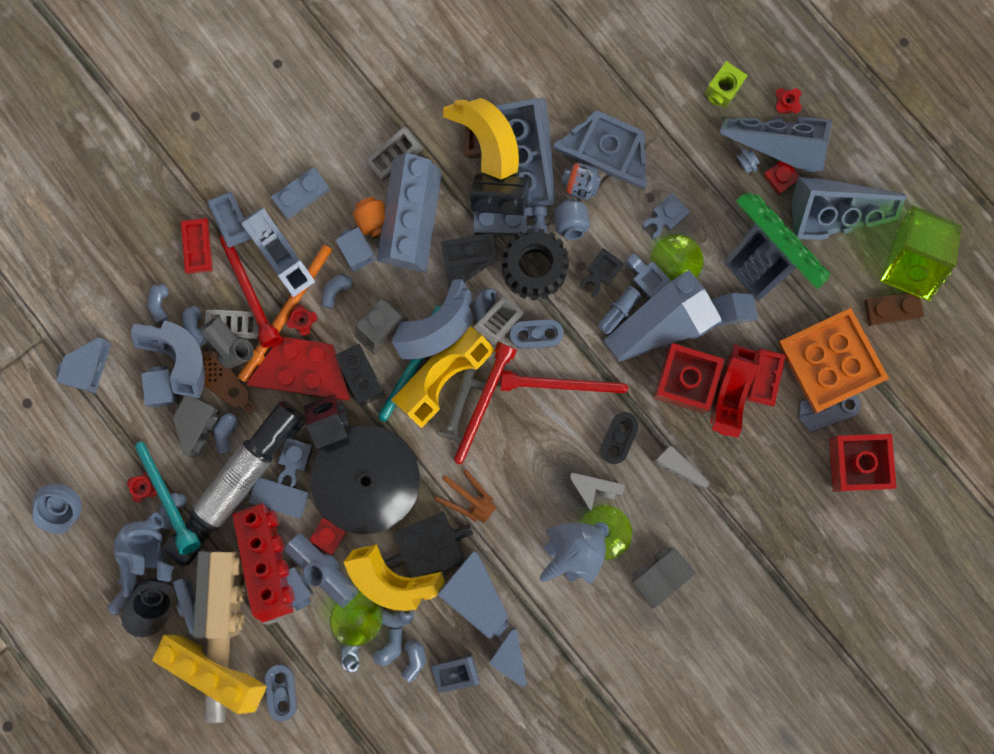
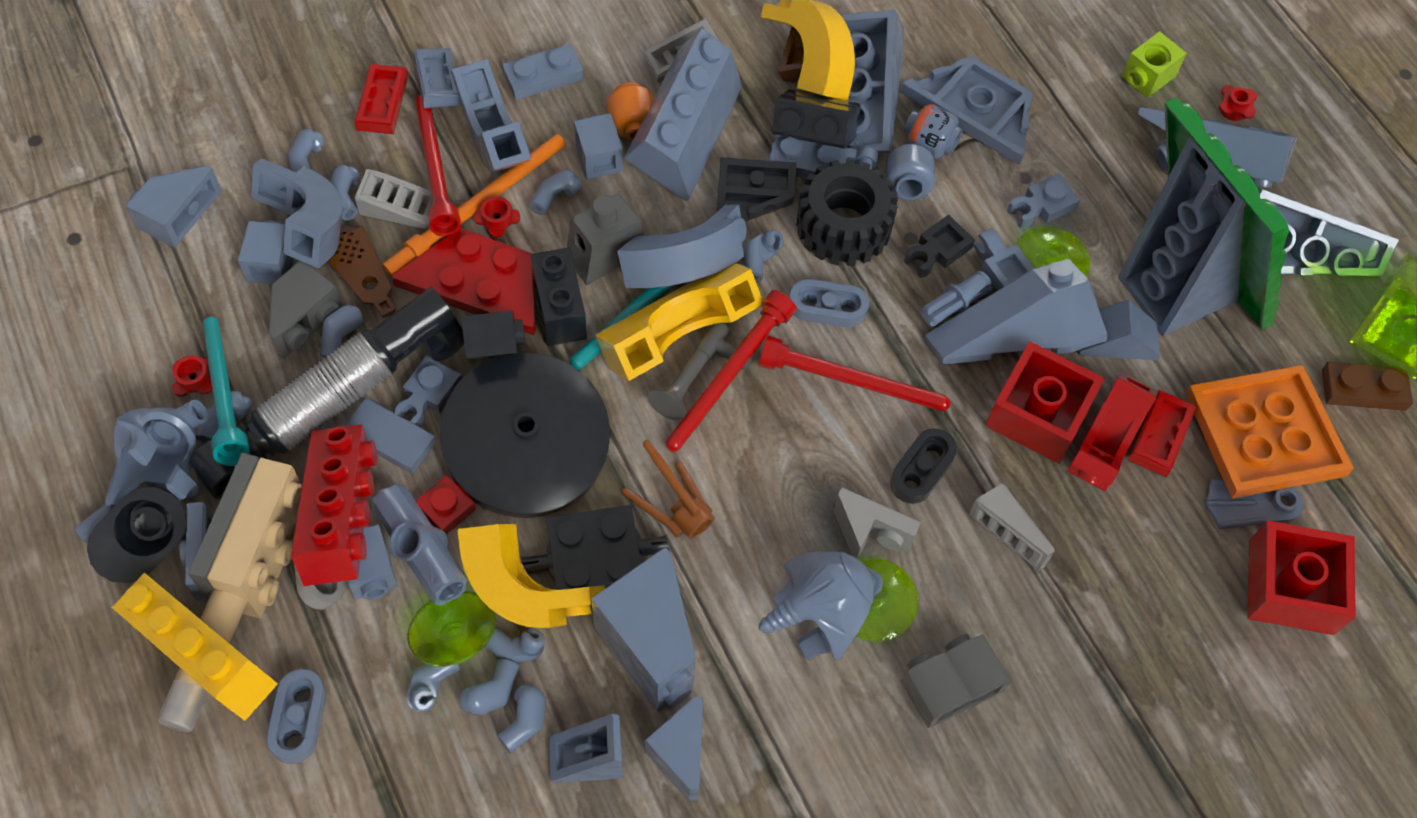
camera: 10 degrees right, 20 degrees down
sand blue hat [32,484,82,534] -> none
dark grey piece [200,315,253,369] -> none
light grey slope [474,296,524,345] -> none

